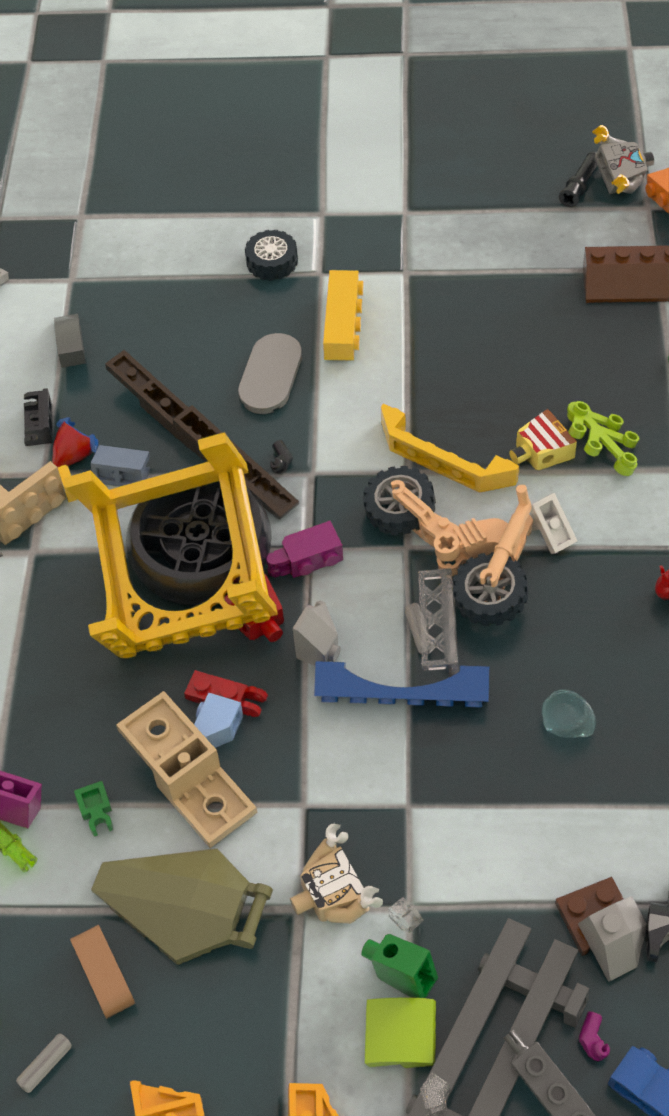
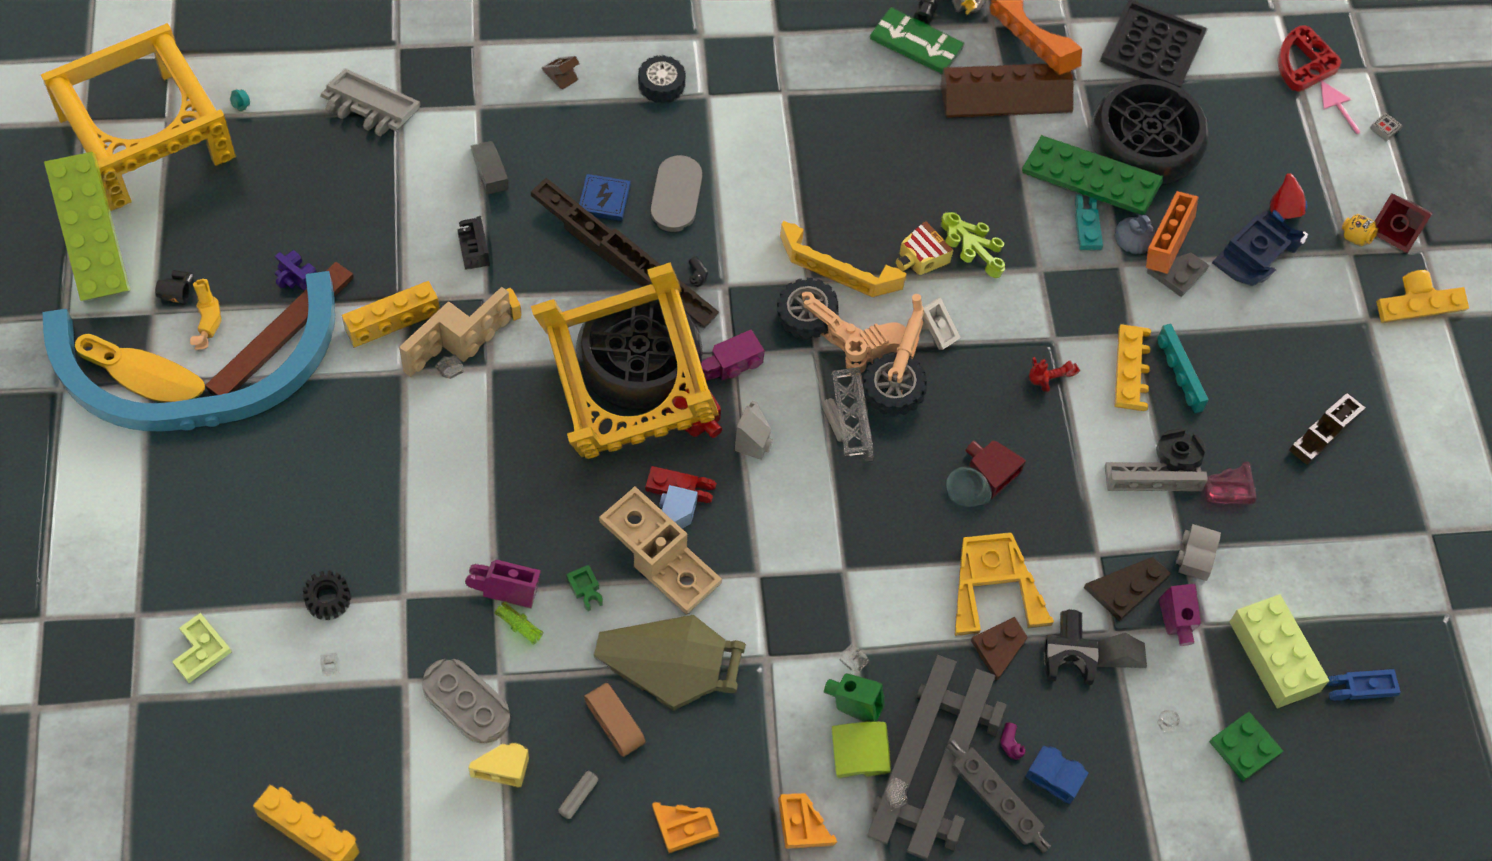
camera: 15 degrees left, 5 degrees up
red hat [52,417,99,467] -> none
sand blue hinge [91,445,150,486] -> none
torso [290,824,383,924] -> none
blue arch [314,661,489,707] -> none
yellow brick [323,270,364,360] -> none
light grey slope [578,896,647,982] -> none
none -> reddish brown slope [541,56,580,89]
none -> blue tile [579,174,631,221]
none -> green tile [870,7,964,74]
none -> yellow wing [955,533,1054,636]
none -> dark red torso [965,441,1026,499]

